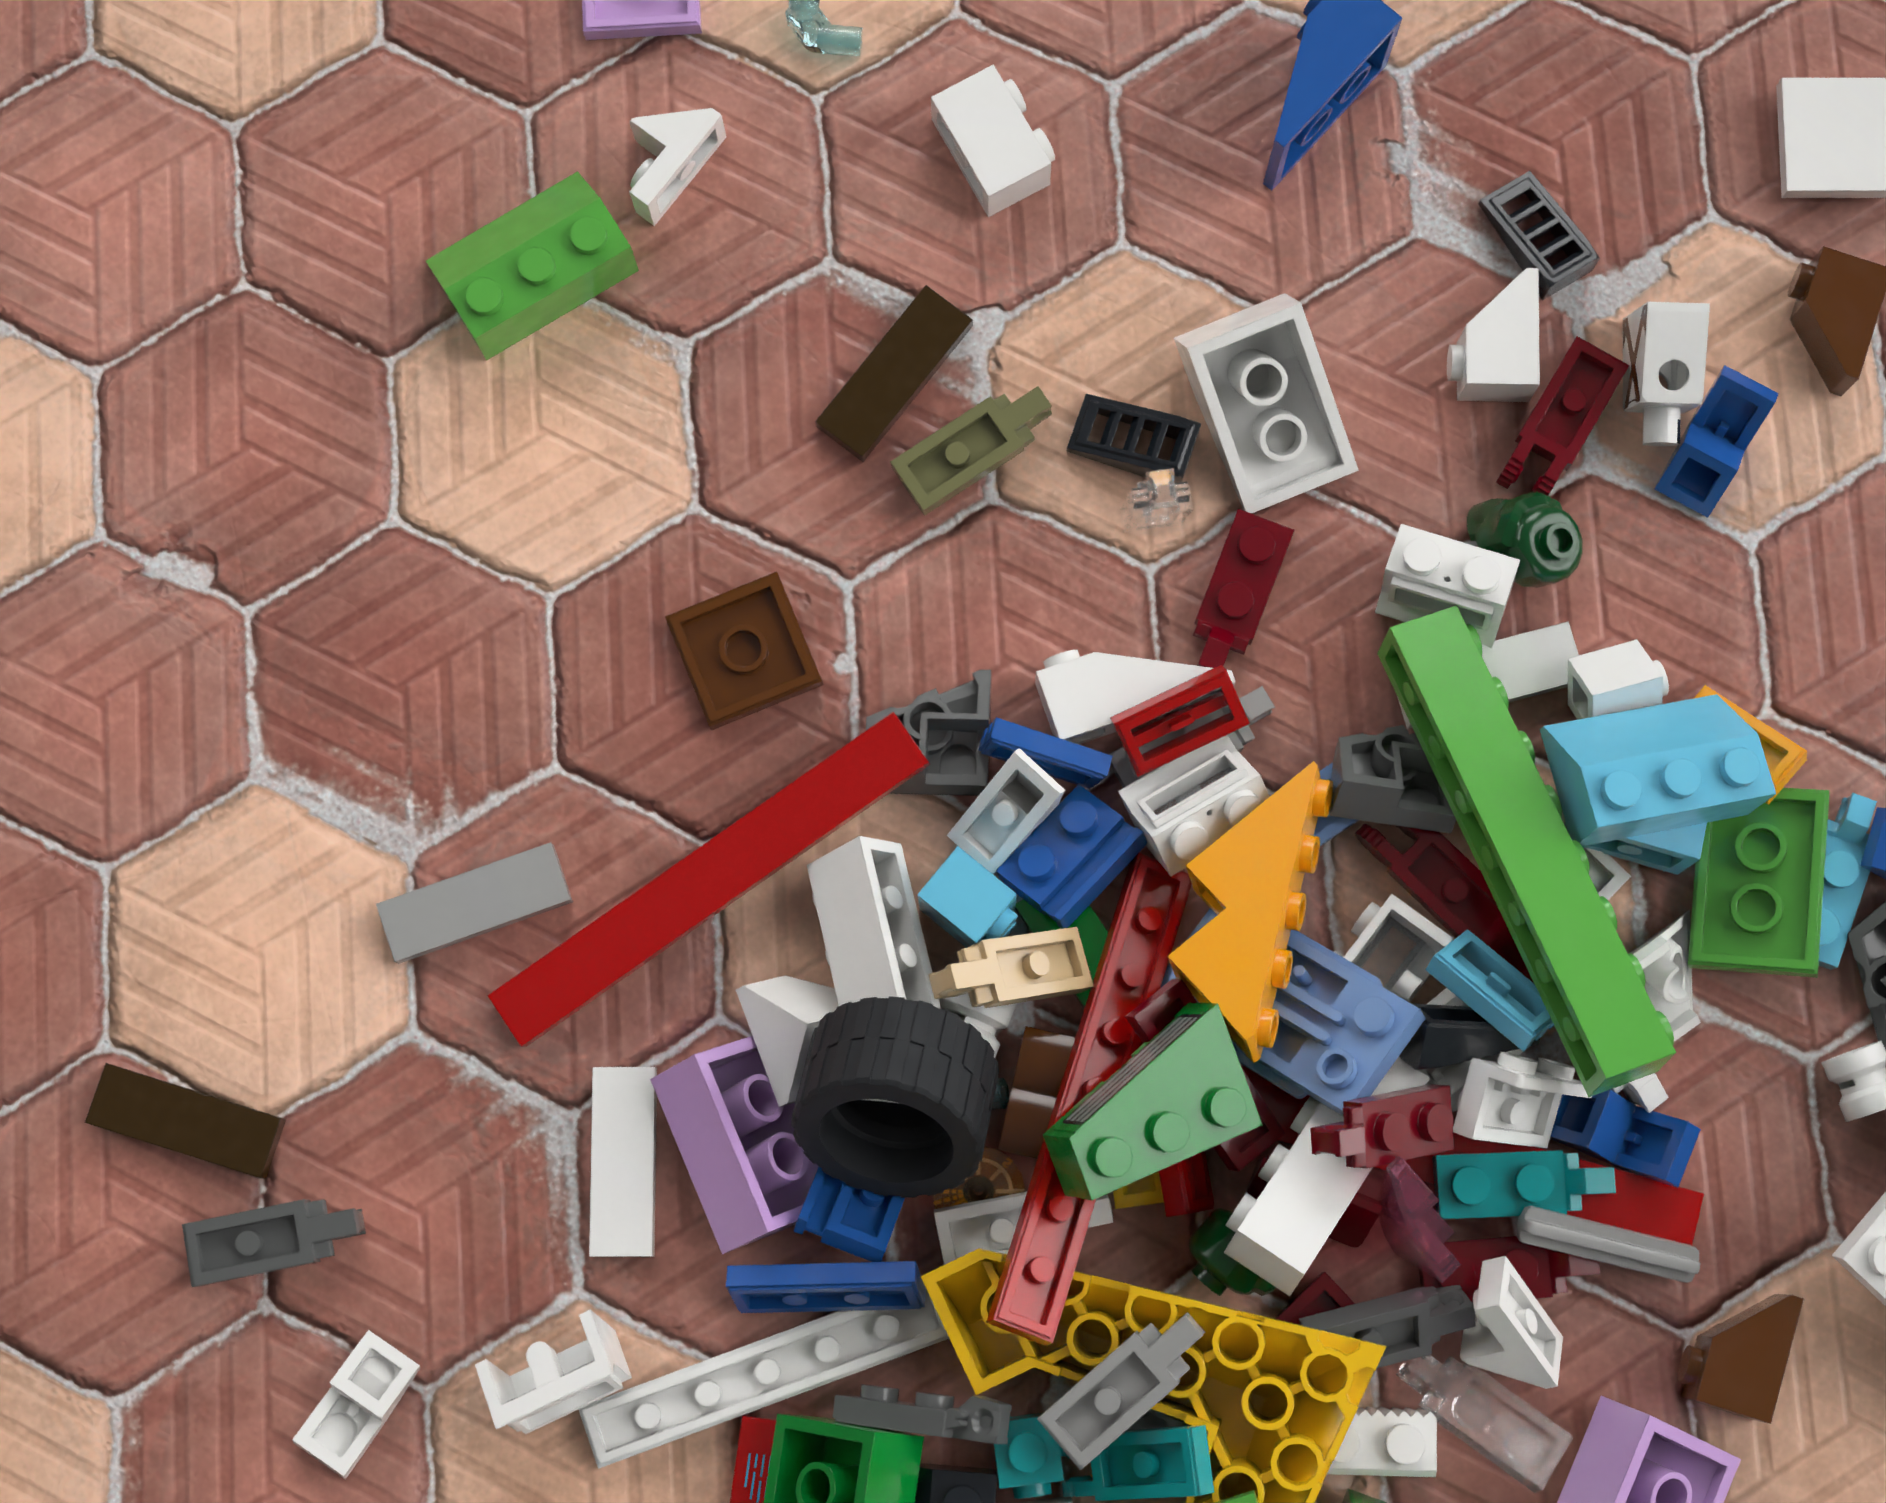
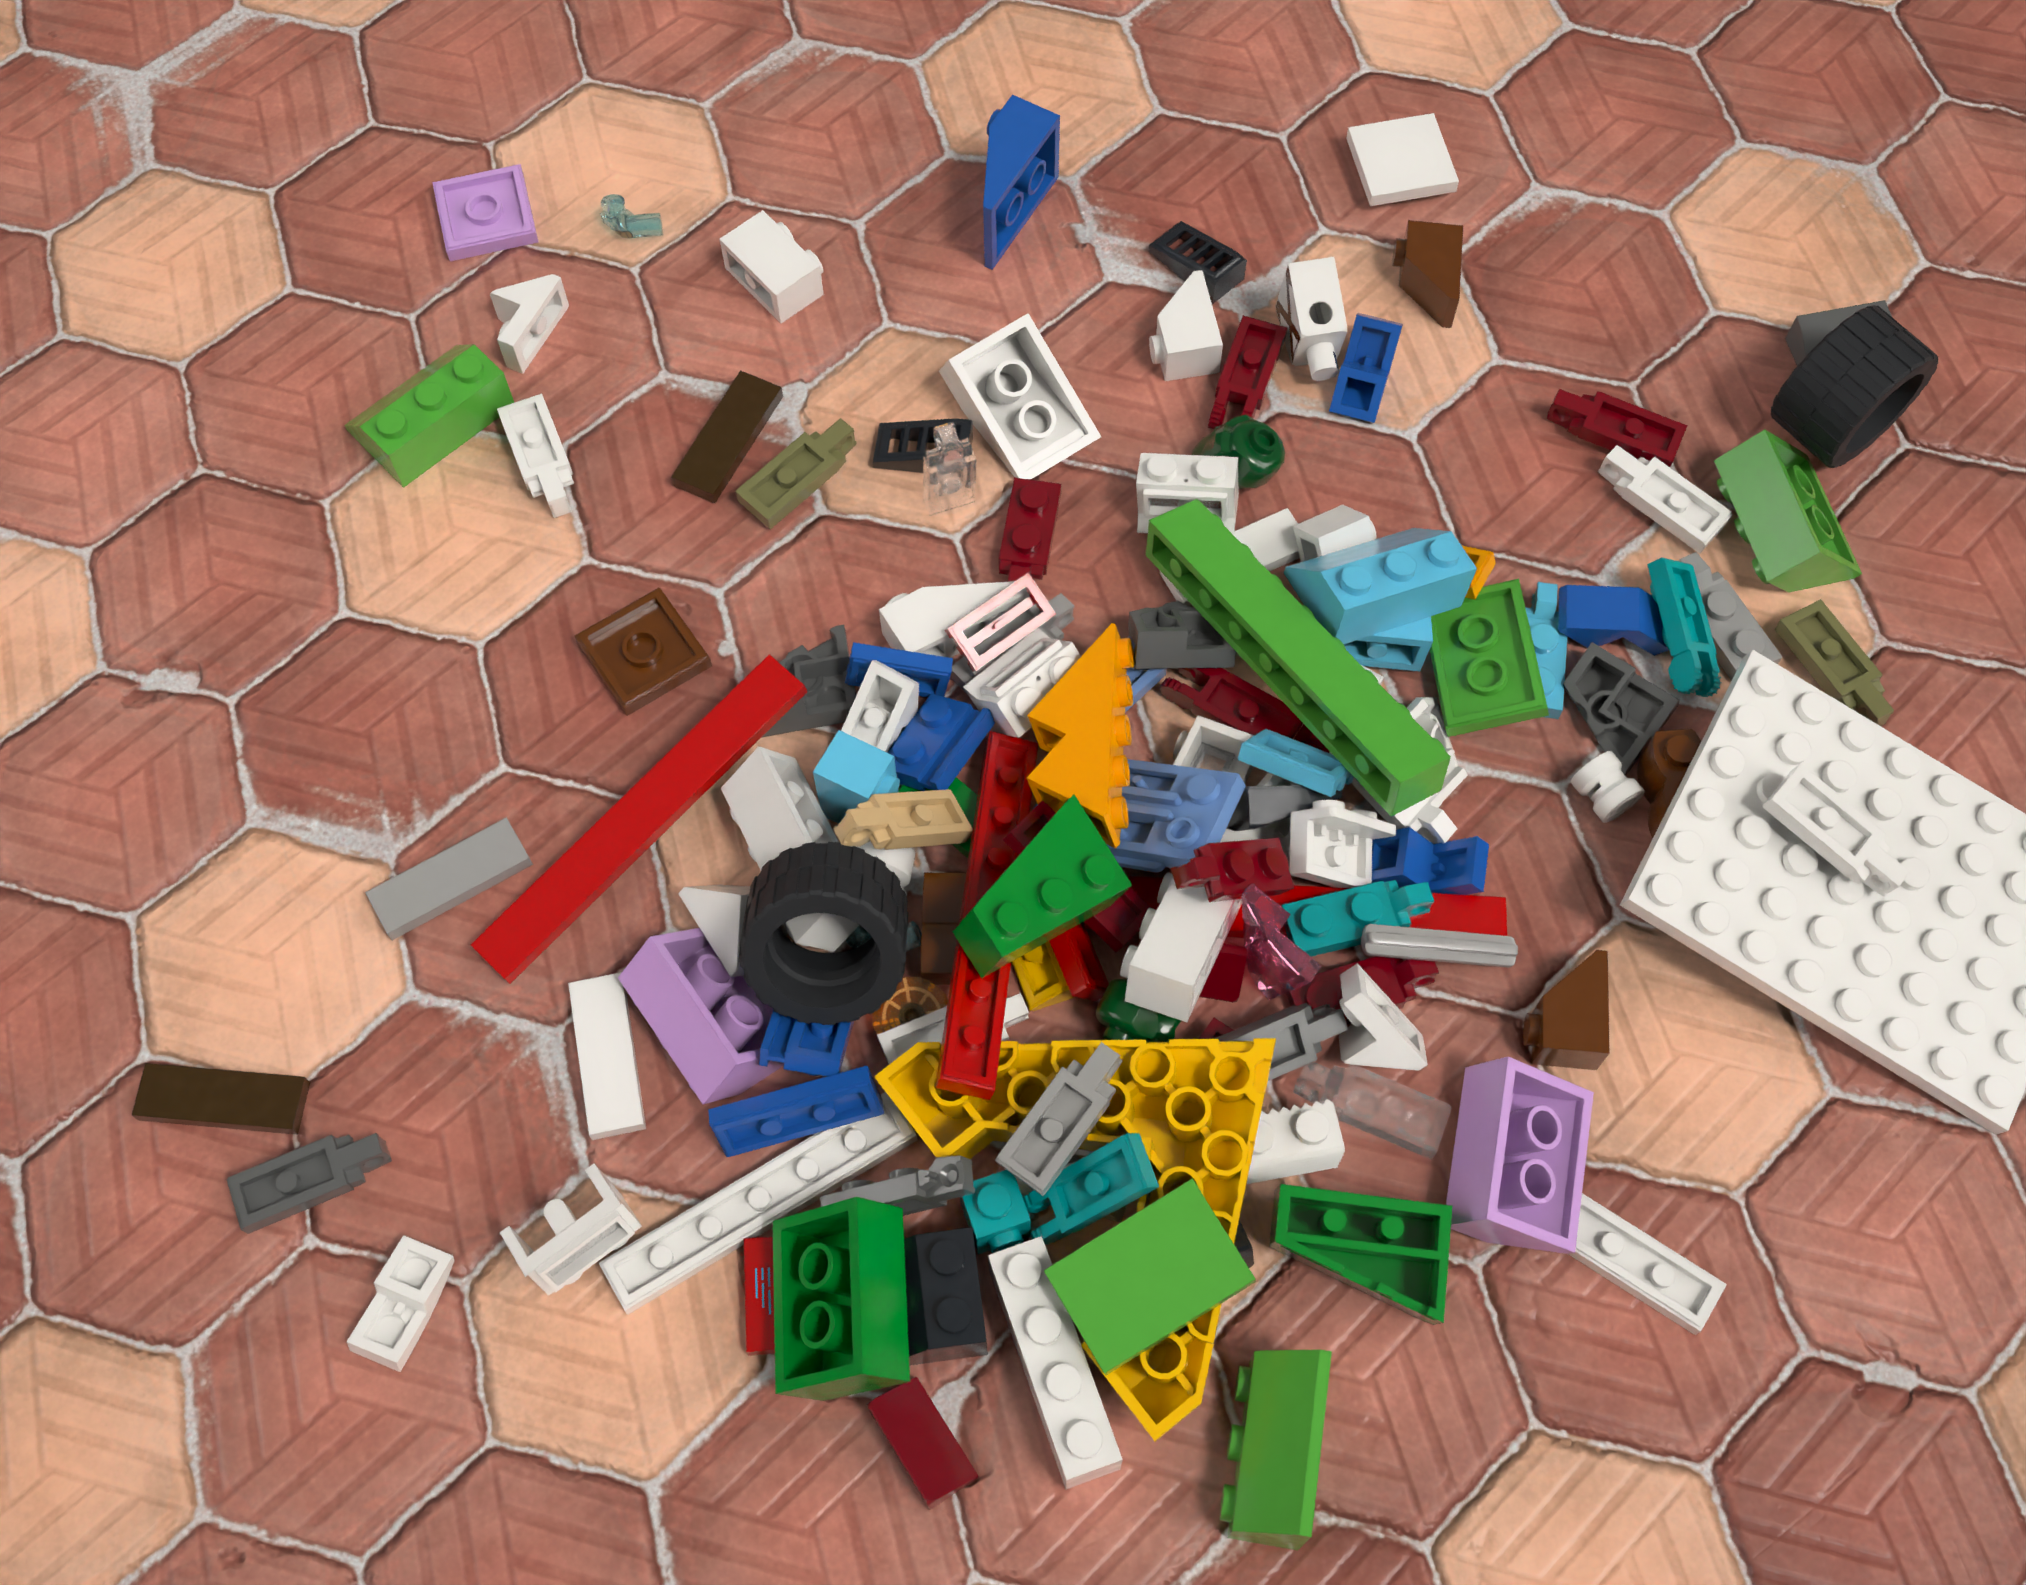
camera: 15 degrees left, 15 degrees down
none -> white hinge [497,394,574,518]

